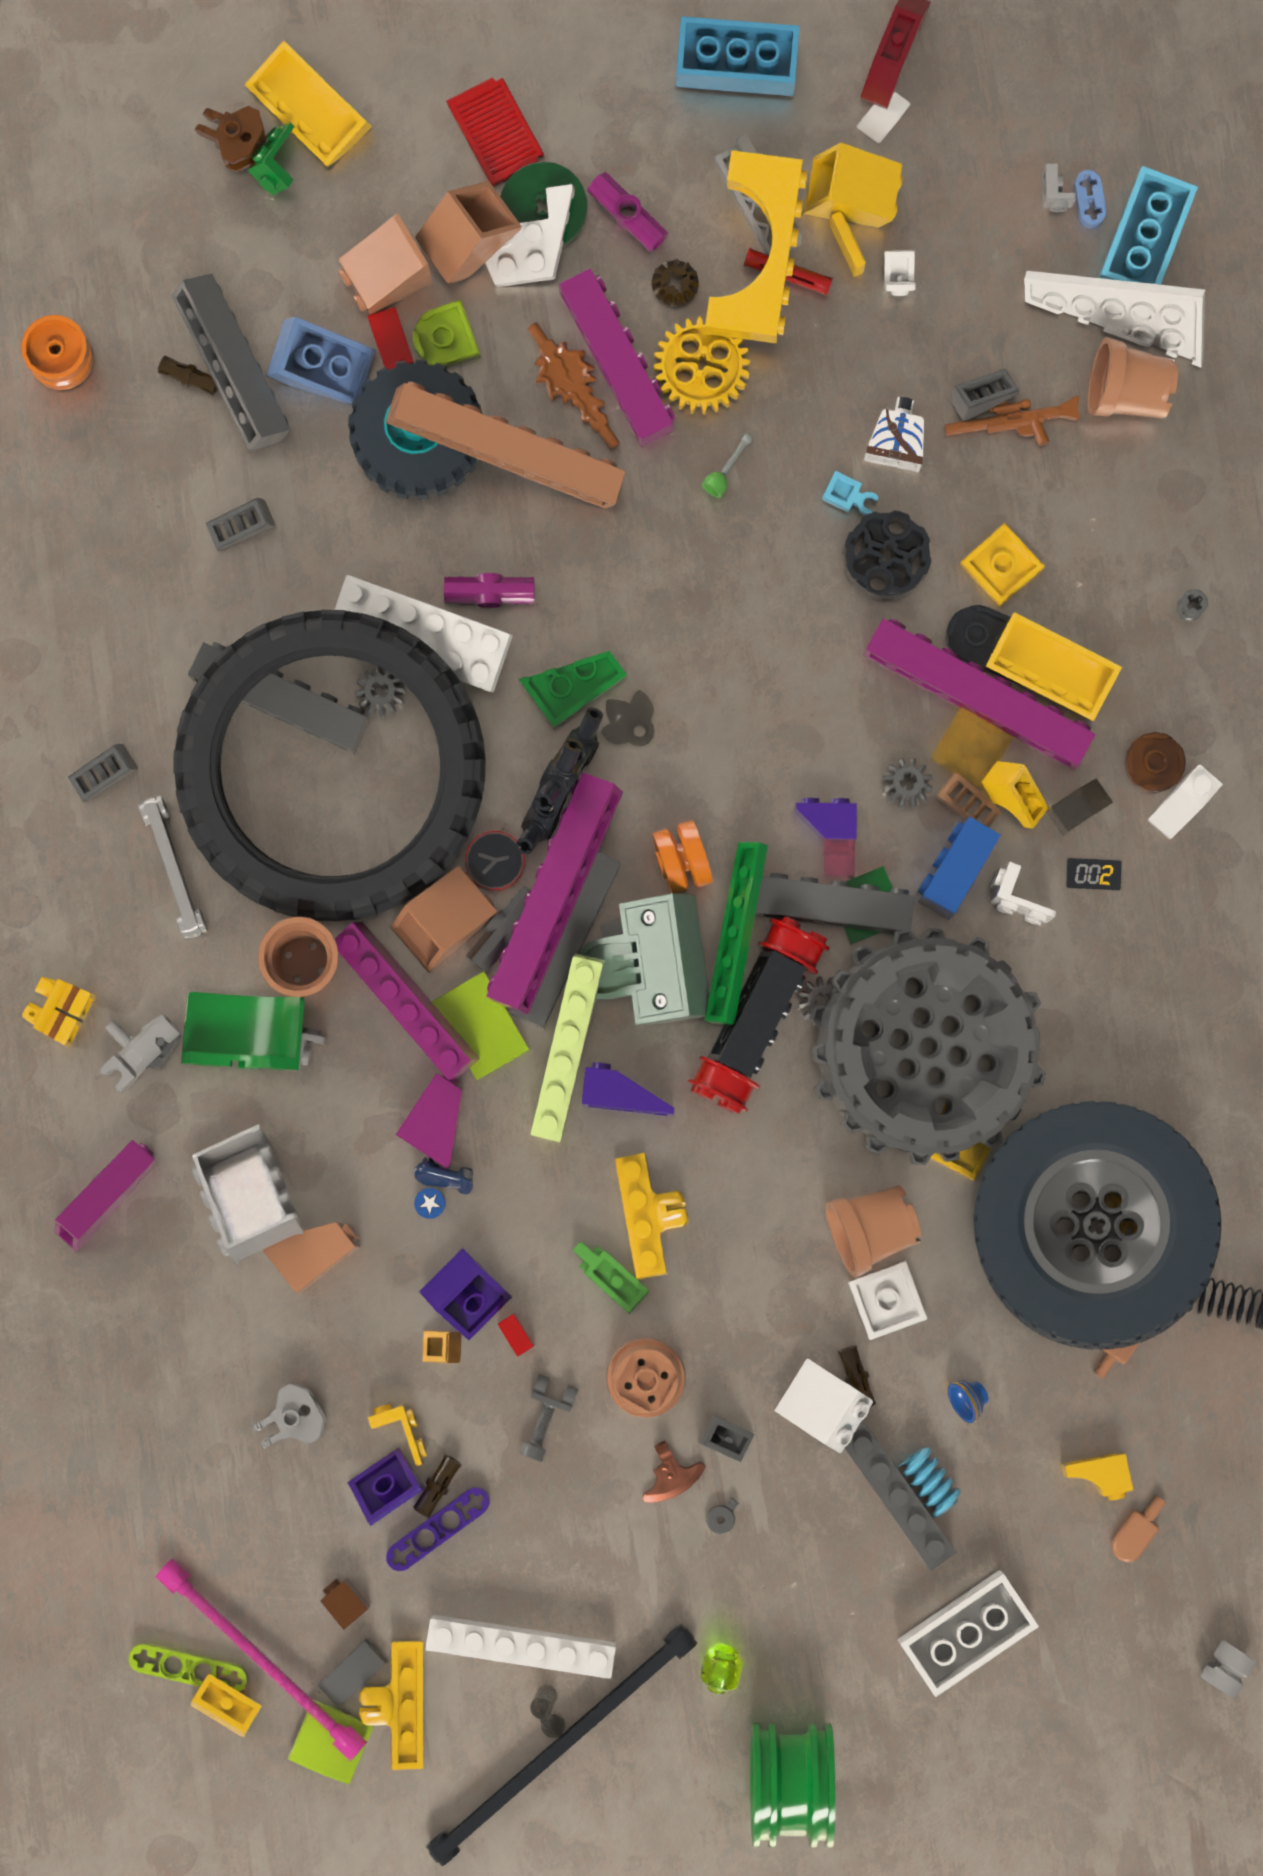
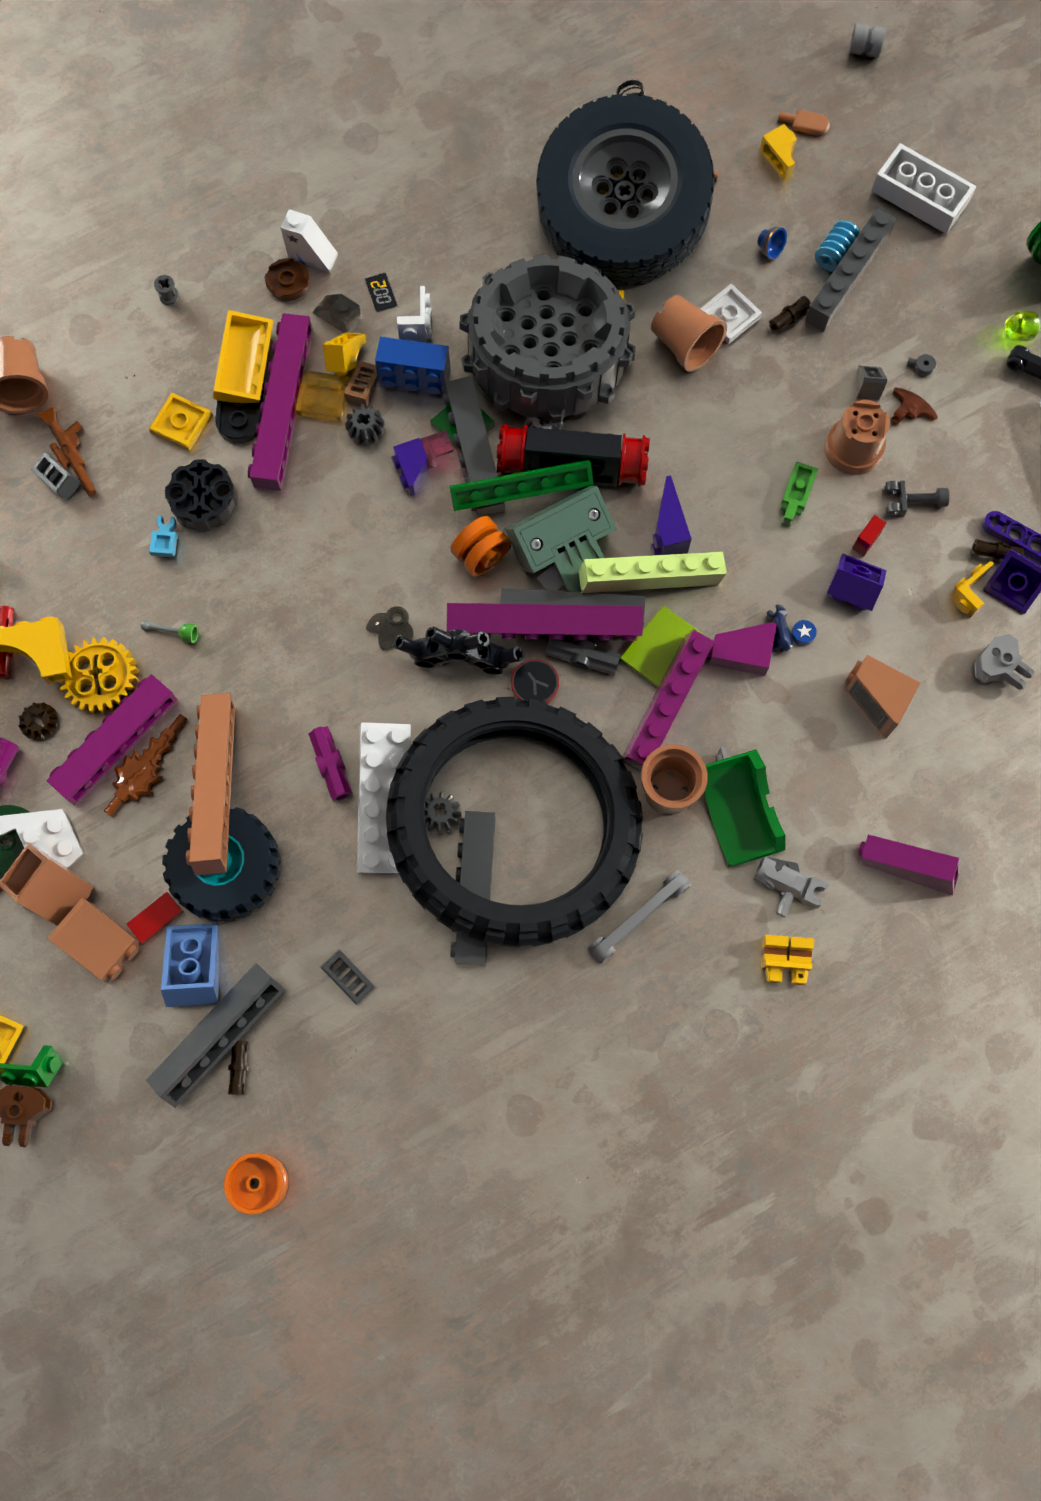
camera: 110 degrees left, 10 degrees down
dark grey slope [68,744,138,802] -> none
window [191,1124,304,1265] -> none
nougat slope [390,866,498,973] -> none
lime tile [413,299,481,368] -> none
pearl gold slope [422,1331,462,1363] -> none
green wing [519,651,627,729] -> none
yellow plate [615,1153,688,1280] -> none
white panel [774,1358,873,1453] -> none
torso [864,397,924,472] -> none

